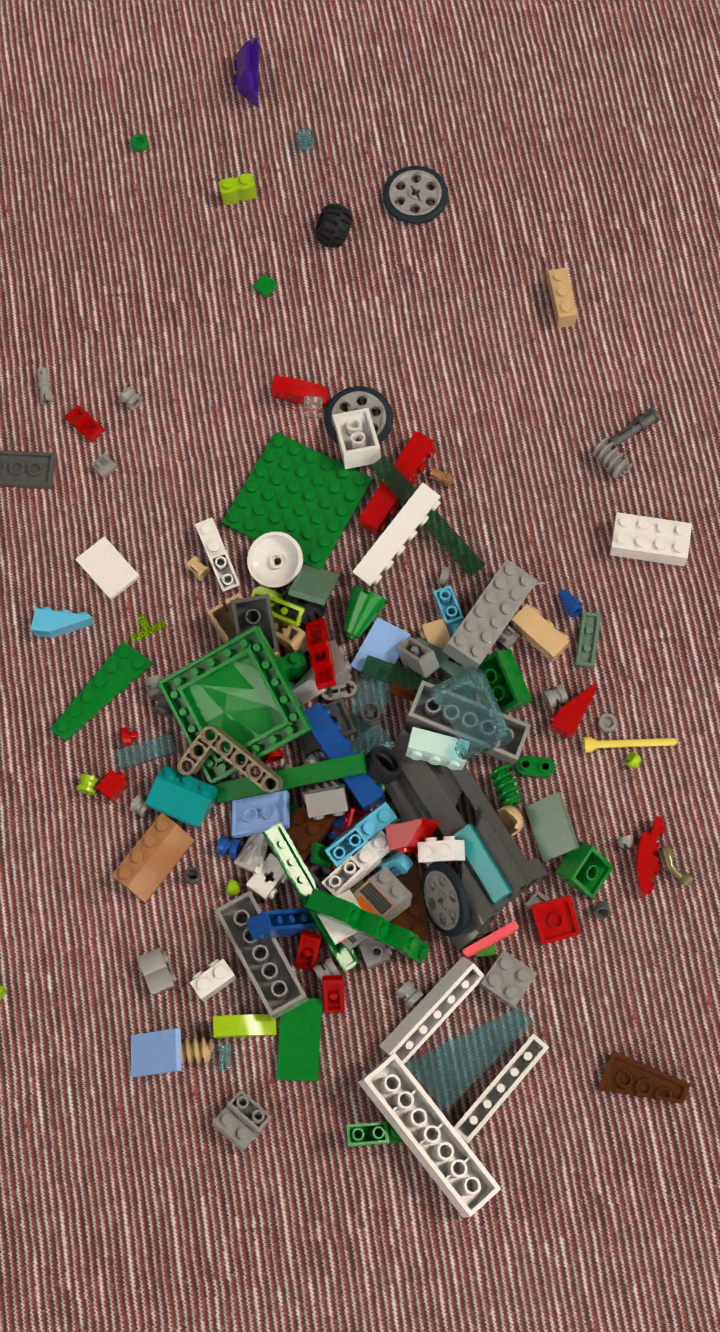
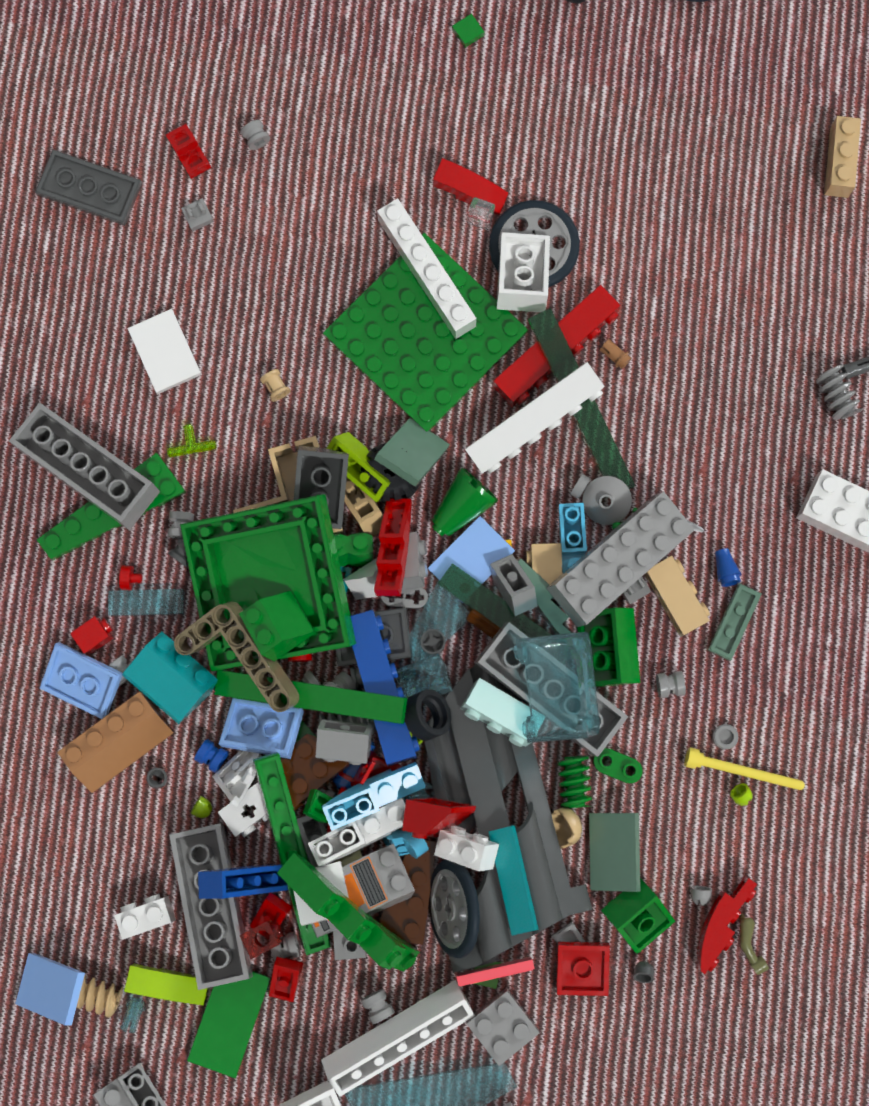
camera: 15 degrees right, 10 degrees up
medium azure slope [31,607,94,638] -> none
light grey pin [36,367,52,405] -> none
lime wheel [76,774,99,795] -> none
light grey brick [137,948,177,996] -> none
white slope [195,518,240,592] -> none
white dish [247,532,303,588] -> none
red slope [549,684,598,740] -> none
none -> light grey brick [9,403,160,531]
none -> light blue tile [40,642,123,719]
none -> green slope [239,591,315,661]
none -> clear red brick [239,919,283,959]
none -> white brick [377,198,477,339]
none -> light grey dish [582,476,632,525]

